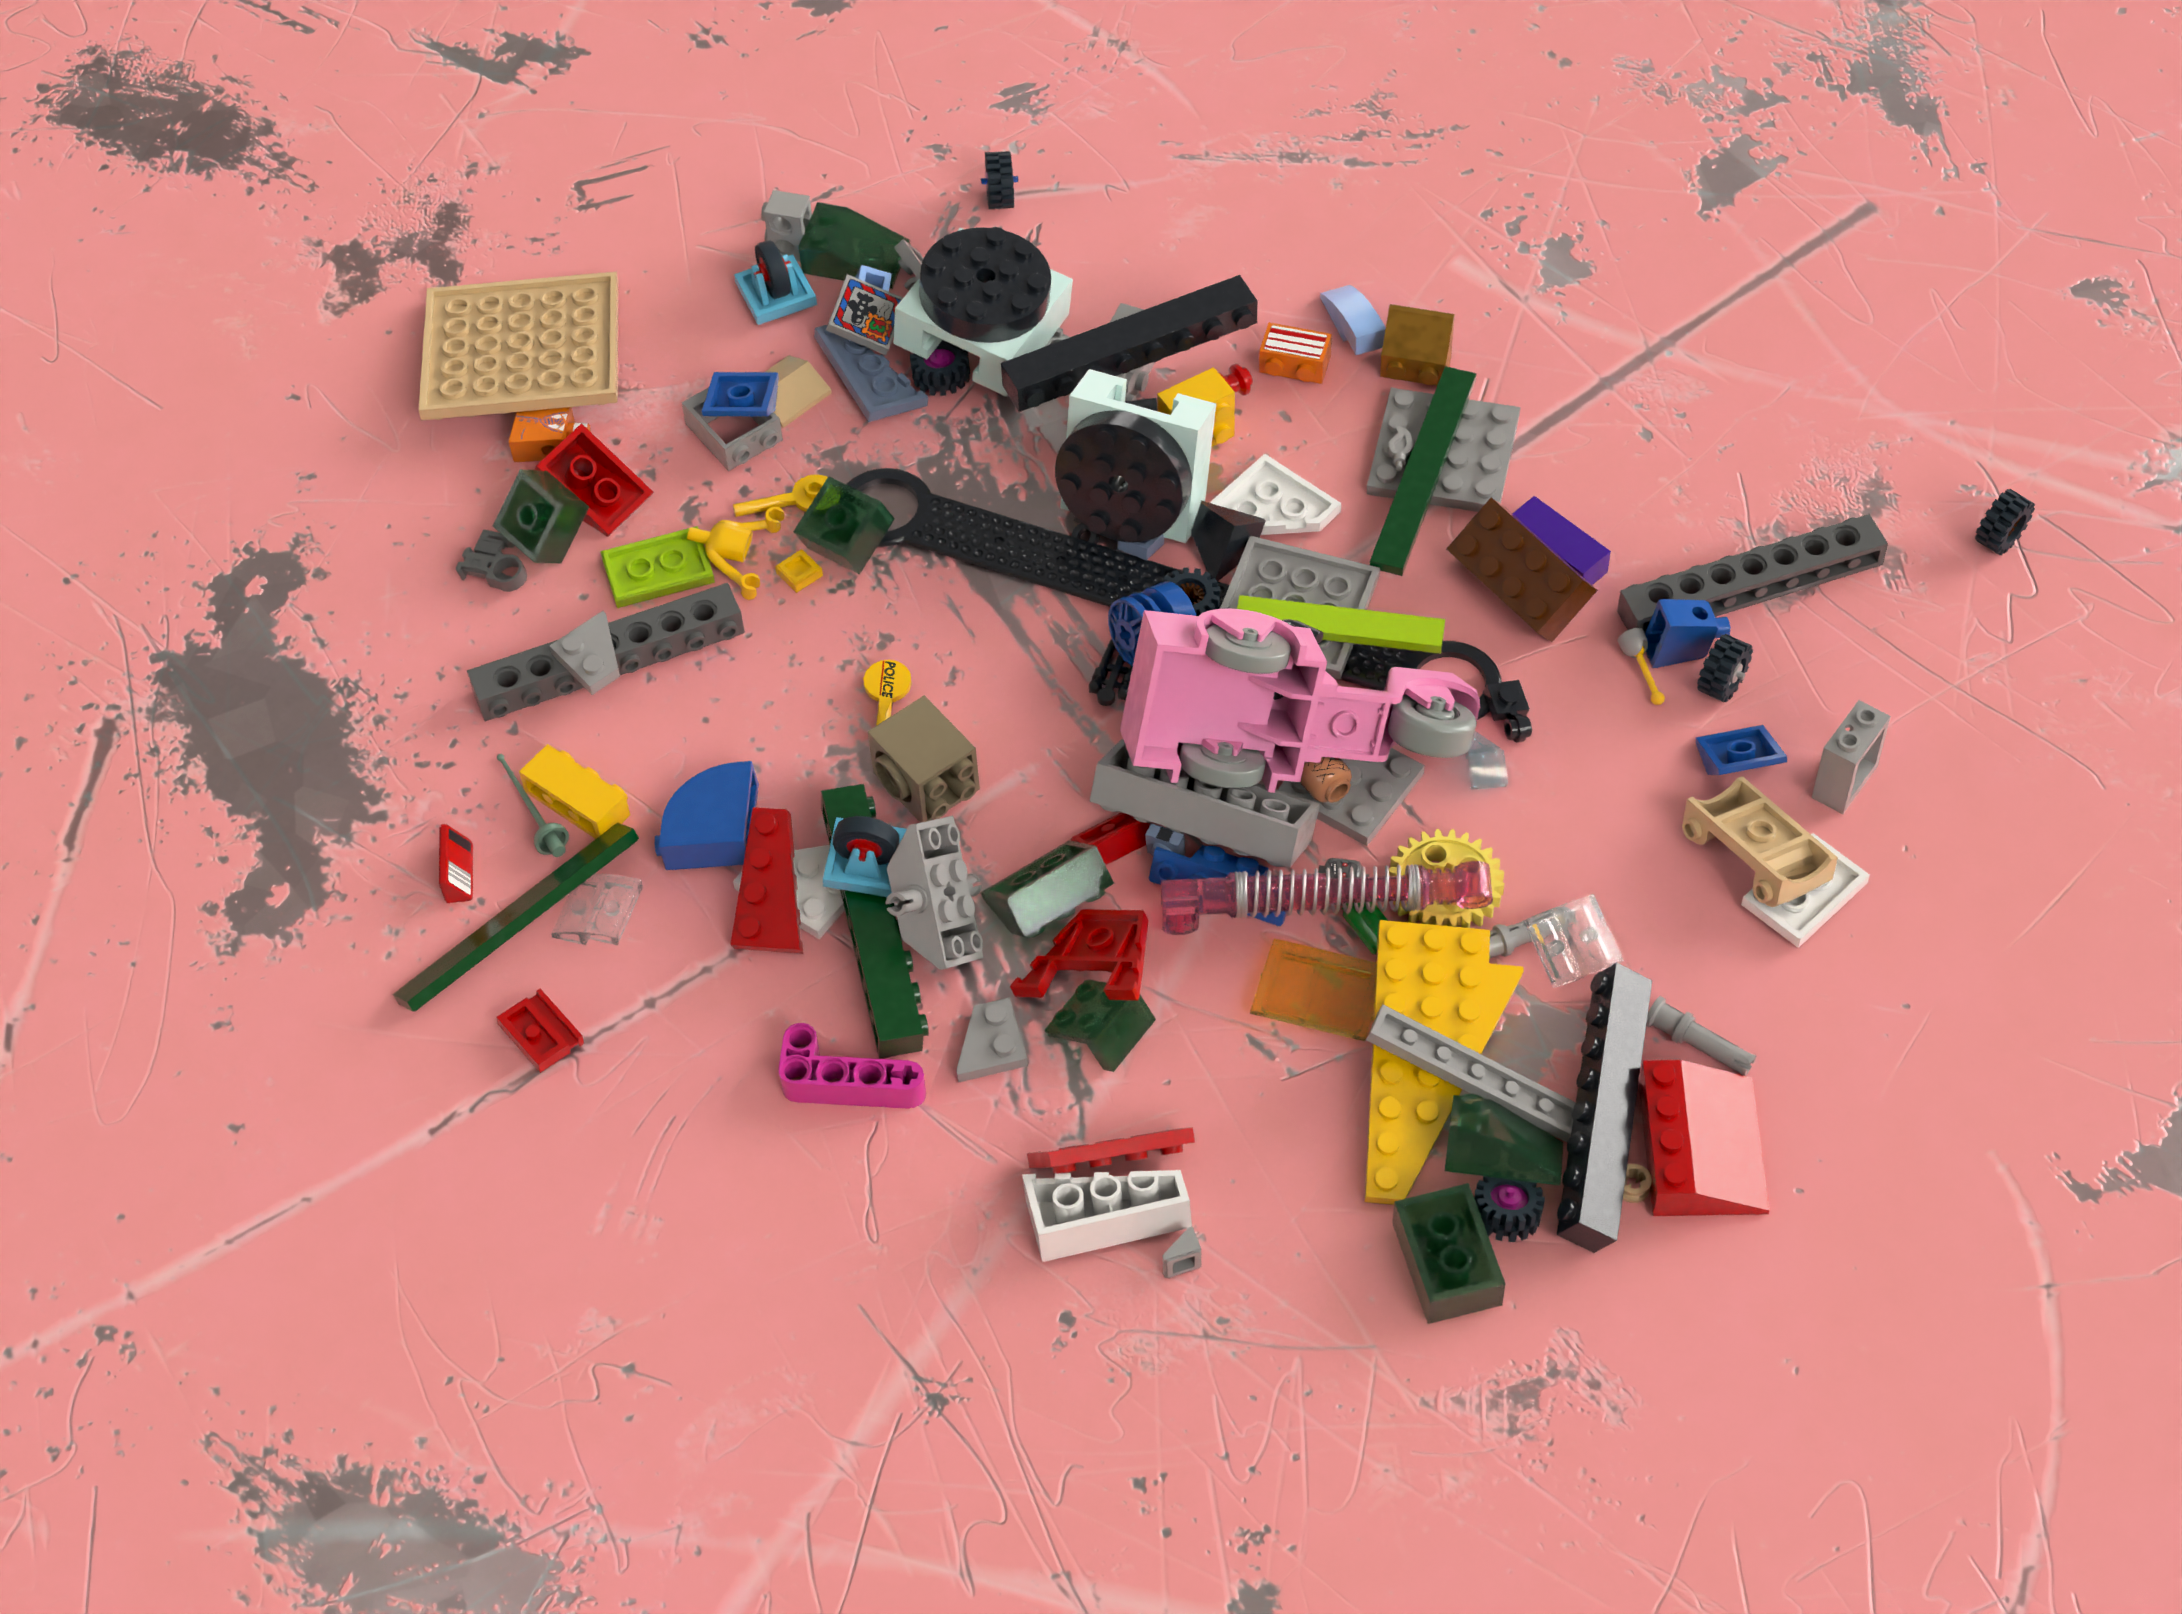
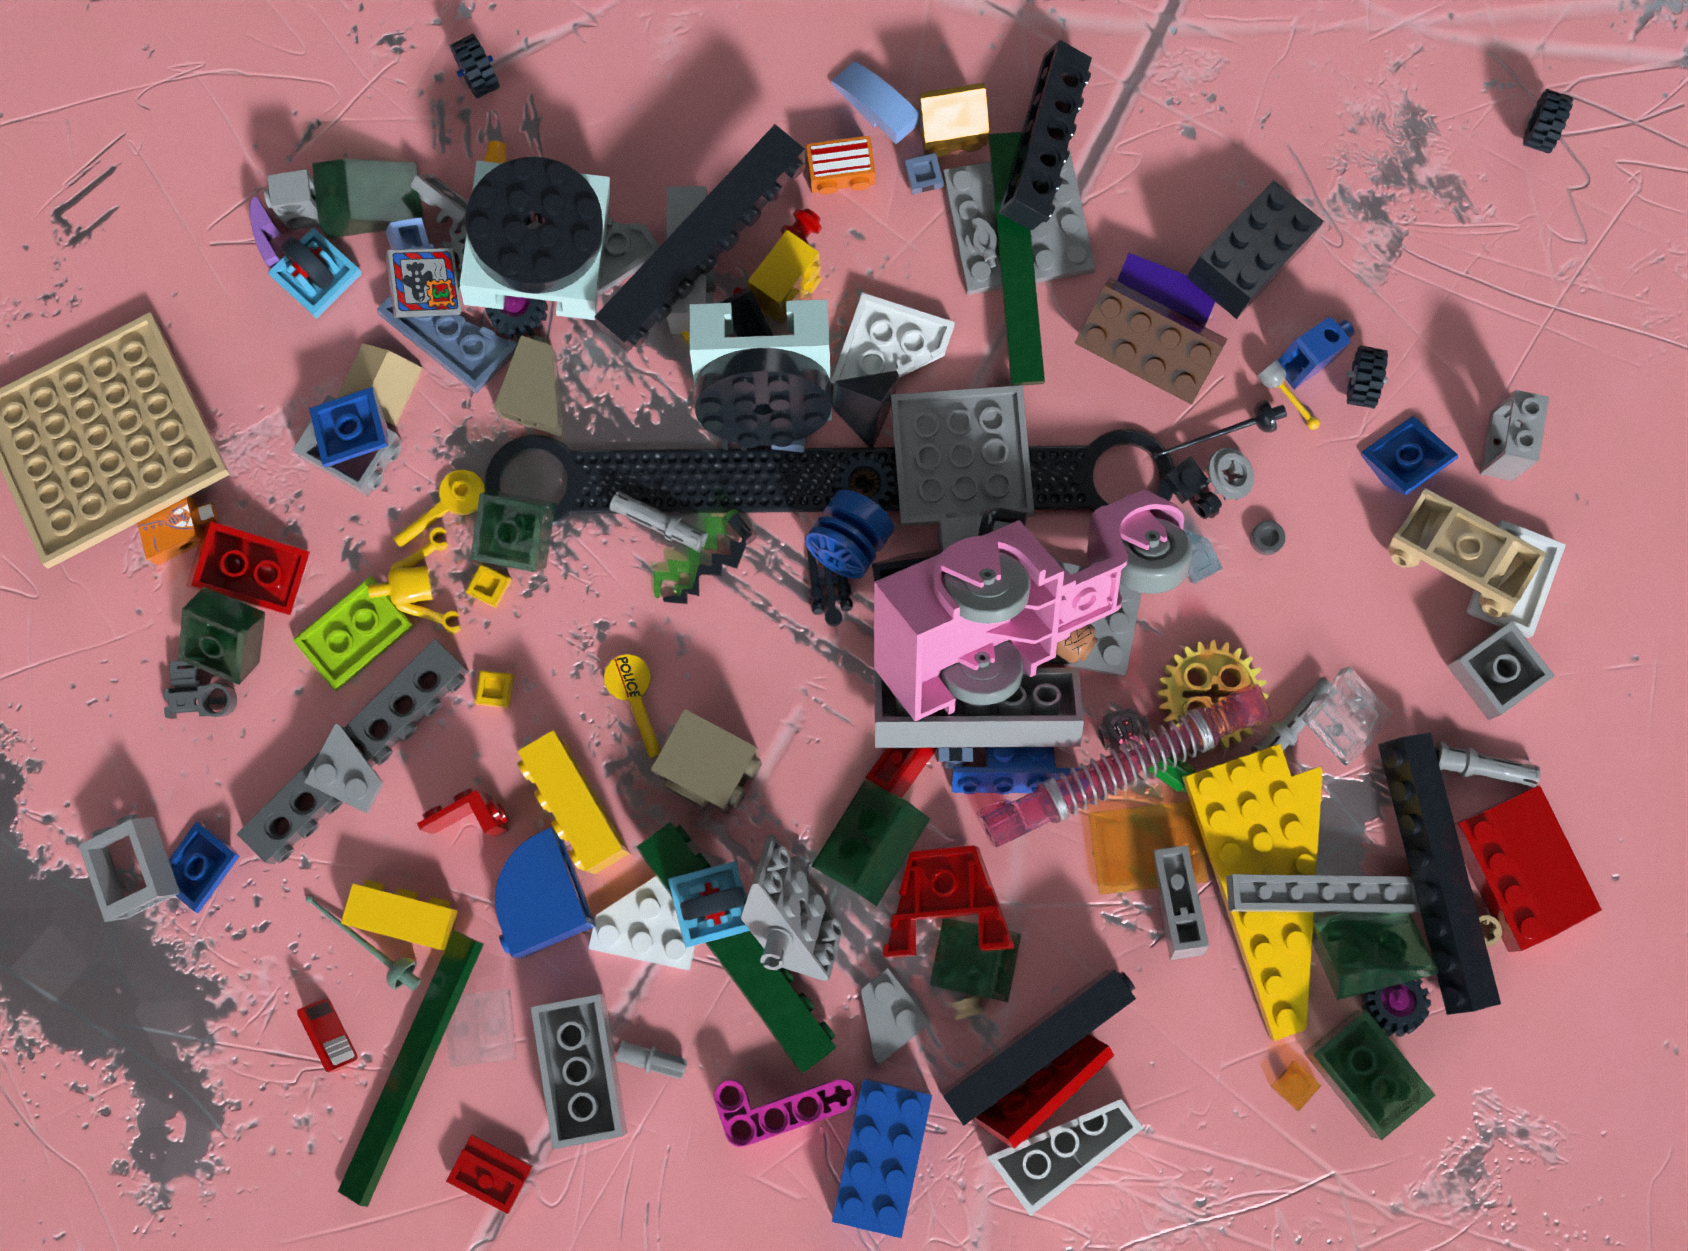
camera: 25 degrees left, 25 degrees up
red wing [730,807,804,954] -> none
light grey slope [1163,1226,1201,1278] -> none
lime tile [1237,595,1445,654] -> none
dark grey brick [1617,514,1888,633] -> none
none -> light grey window [79,814,180,922]
none -> blue slope [168,822,240,913]
none -> medium lavender slope [250,196,281,269]
none -> red bracket [417,788,509,837]
none -> yellow tile [475,670,515,708]
none -> dark tan slope [493,335,563,437]
none -> yellow brick [517,730,630,875]
none -> light grey brick [531,994,627,1149]
none -> light grey pin [610,491,708,552]
none -> light grey axle [616,1040,687,1079]
none -> piece [654,509,757,604]
none -> blue brick [832,1078,932,1238]
none -> sand blue plate [904,153,944,195]
none -> black brick [940,969,1136,1126]
none -> tan bush [950,994,985,1020]
none -> black brick [999,40,1092,230]
none -> black sword [1151,400,1287,459]
none -> light grey slope [1153,845,1209,960]
none -> black brick [1186,180,1324,319]
none -> light grey gear [1205,448,1254,500]
none -> flat silver tile [1250,521,1286,555]
none -> clear yellow plate [1270,1061,1322,1112]
none -> light grey brick [1447,621,1555,720]

